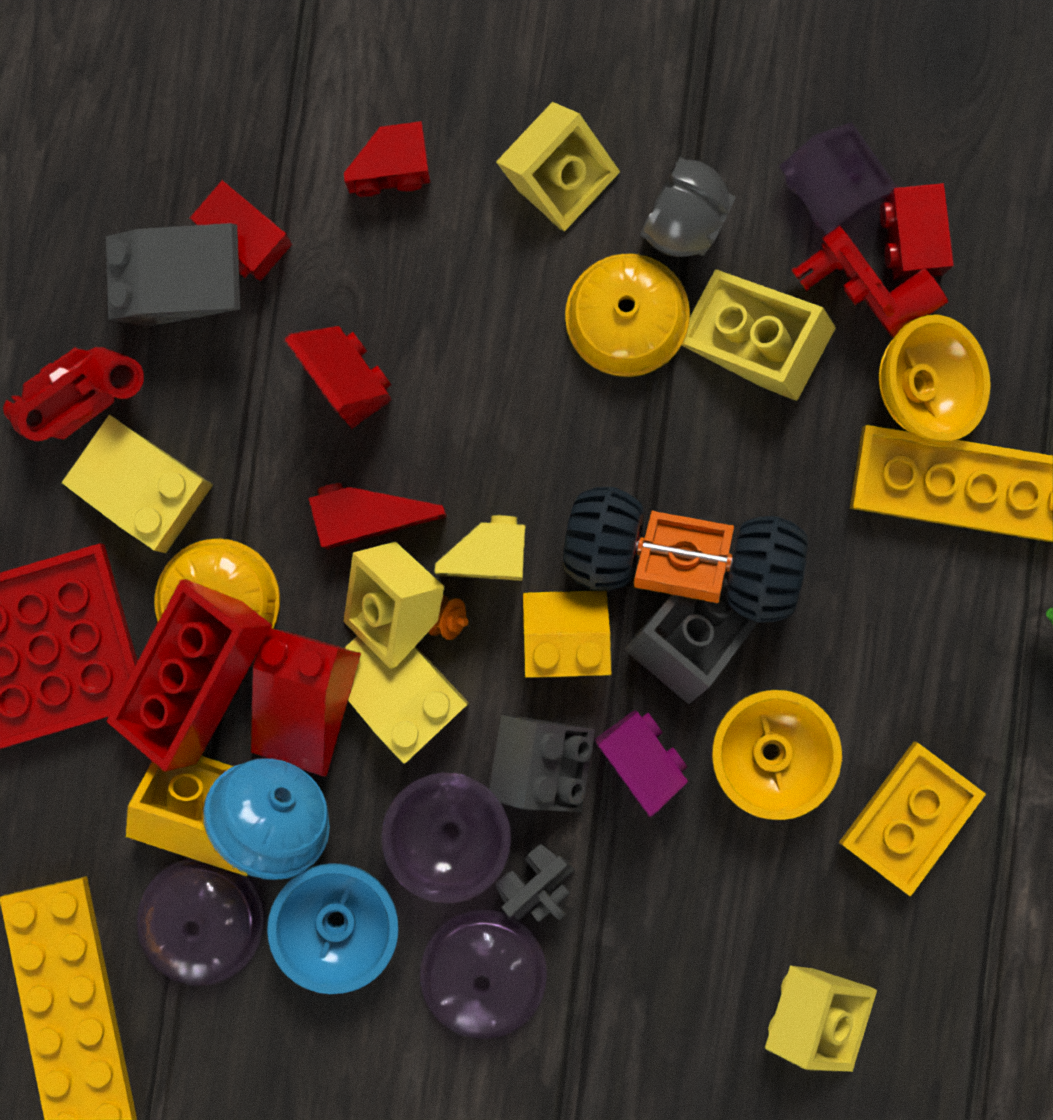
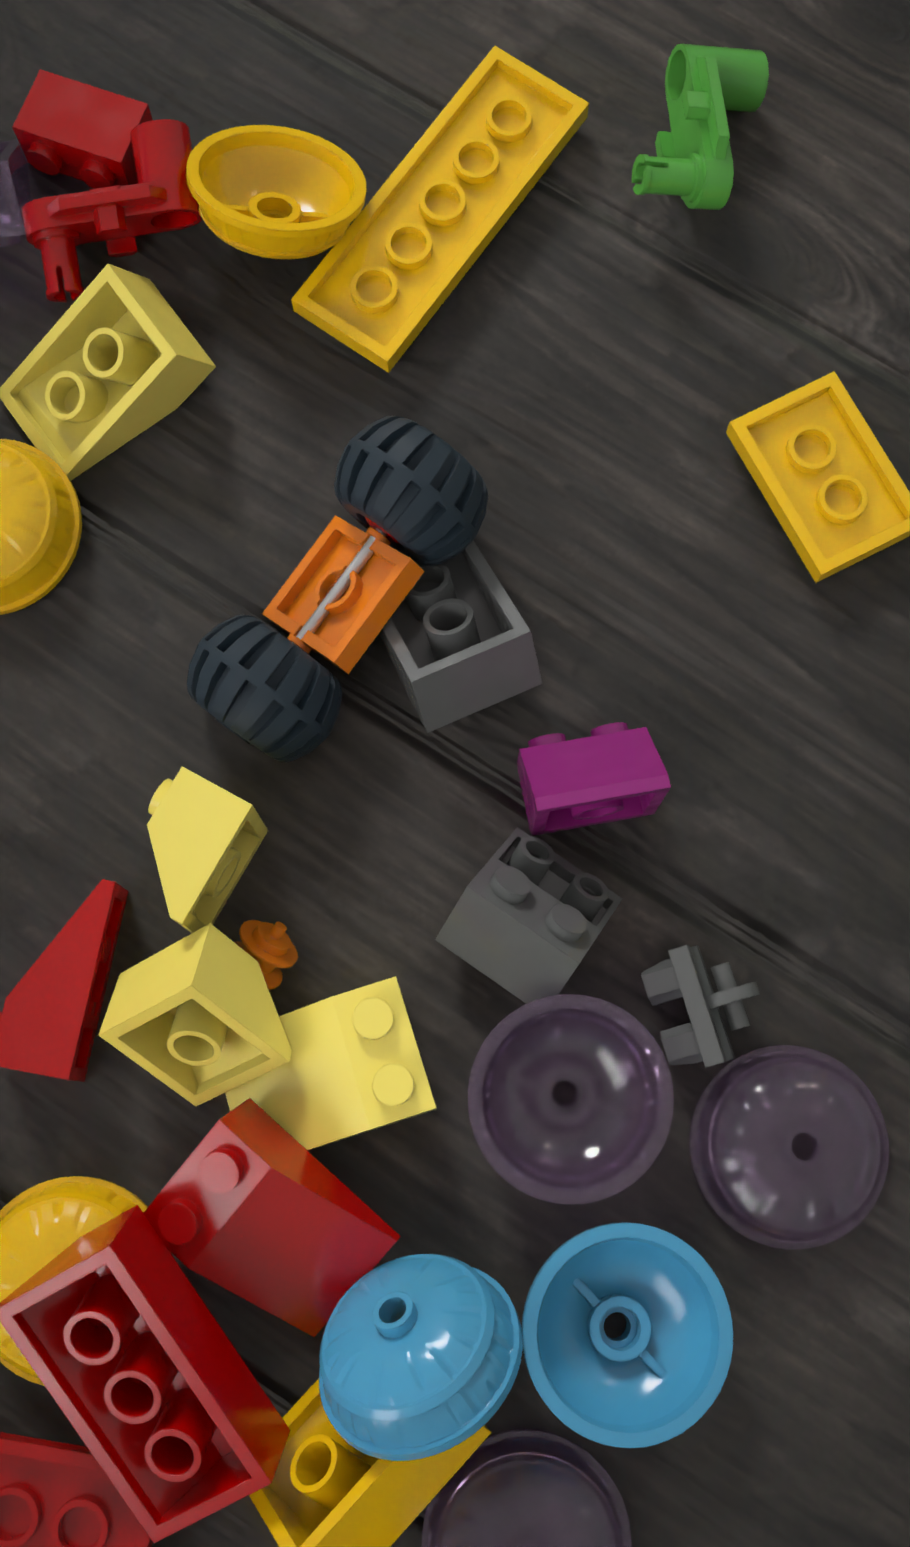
camera: 65 degrees left, 10 degrees down
yellow slope [523,591,611,678] -> none
yellow hat [712,690,842,820] -> none

